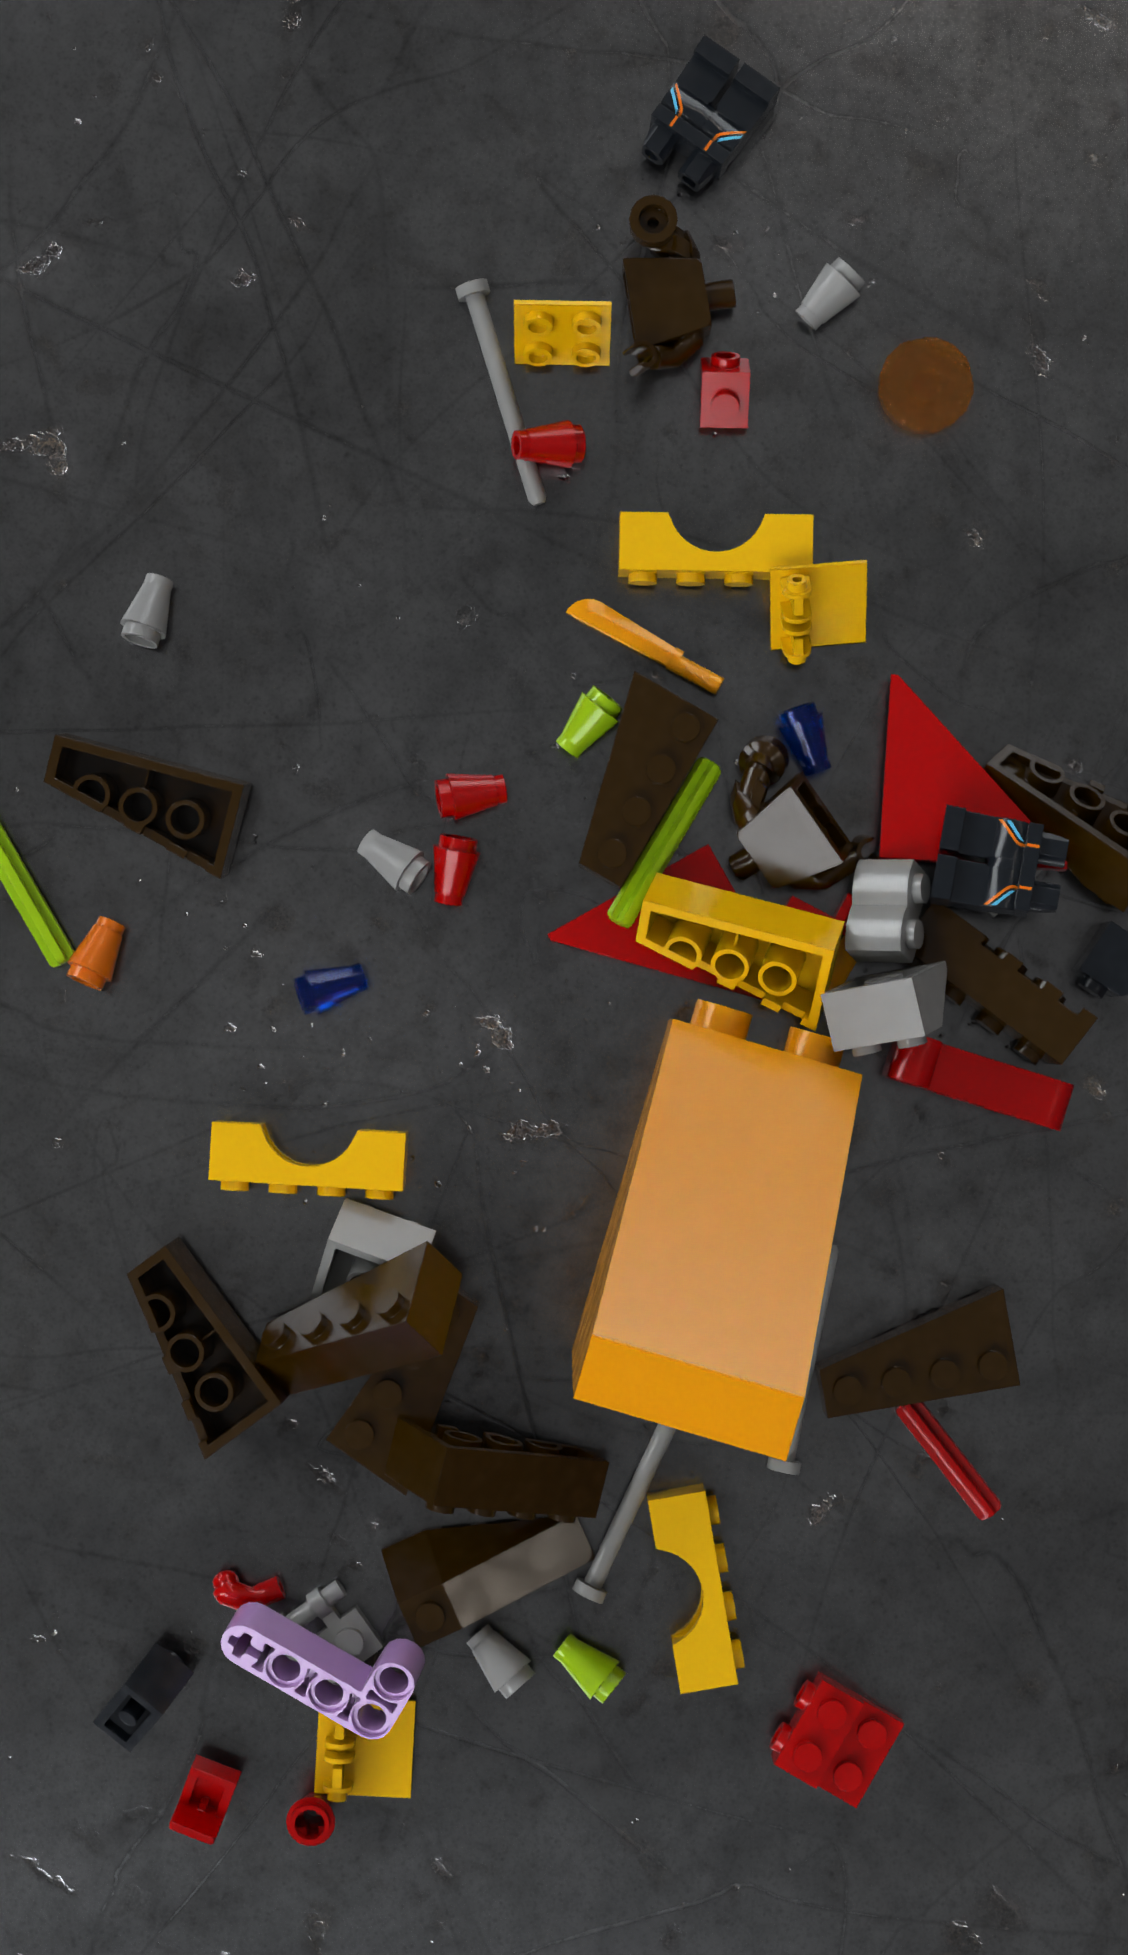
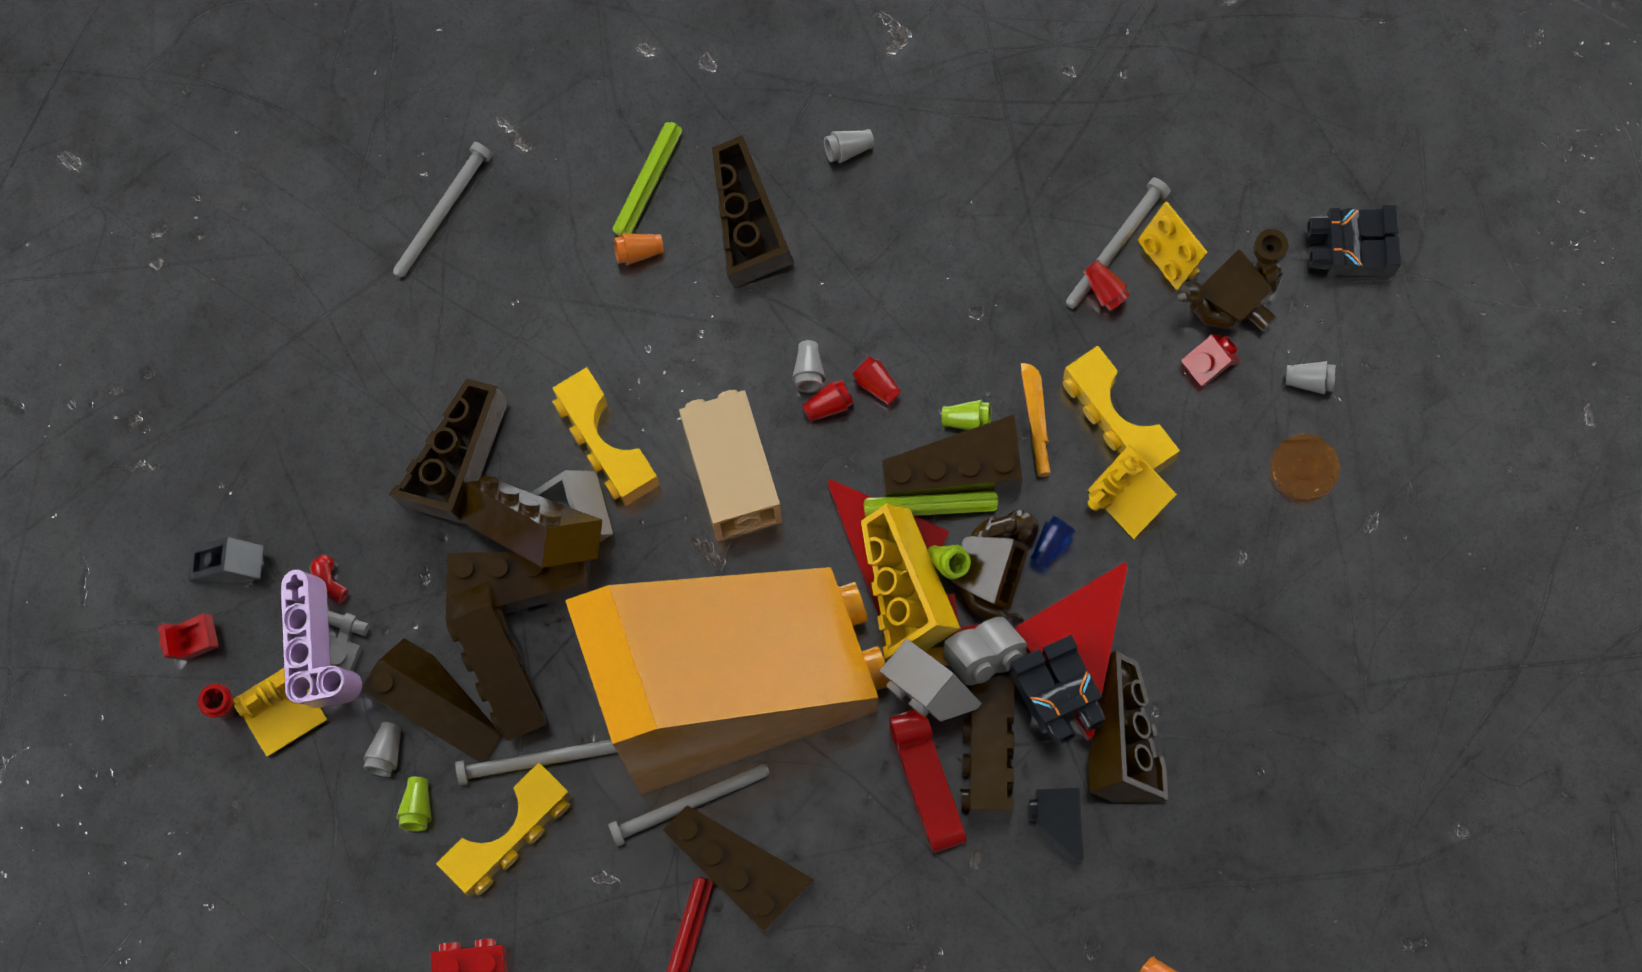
camera: 60 degrees right, 15 degrees down
clear blue cone [293,963,368,1016] -> none
none -> tan brick [679,390,782,542]
none -> lime cone [928,545,971,579]

